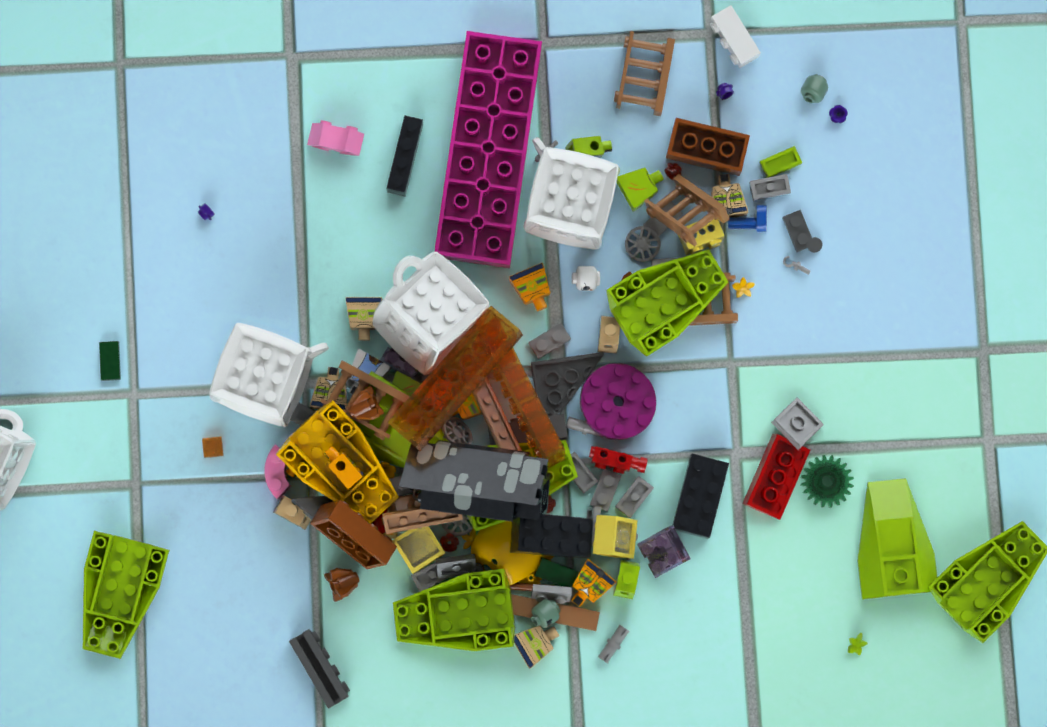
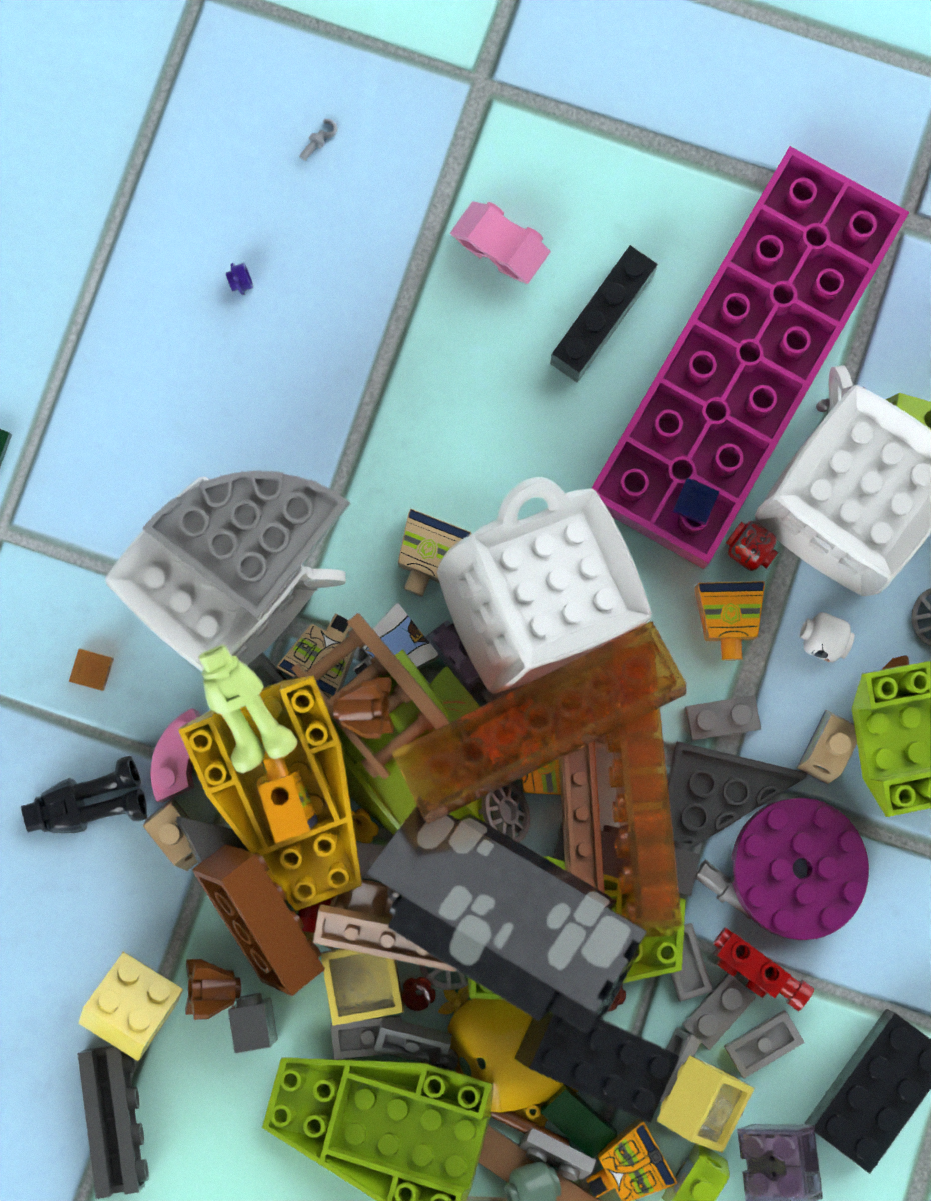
camera: 30 degrees right, 0 degrees up
none -> black piece [21,756,147,833]
none -> light yellow piece [78,952,183,1061]
none -> light grey plate [142,471,350,620]
none -> yellowish green piece [198,645,298,772]
none -> dark grey brick [228,993,278,1053]
none -> light grey hand [299,119,337,161]
none -> clear blue plate [672,478,720,526]
none -> red head [726,521,779,571]

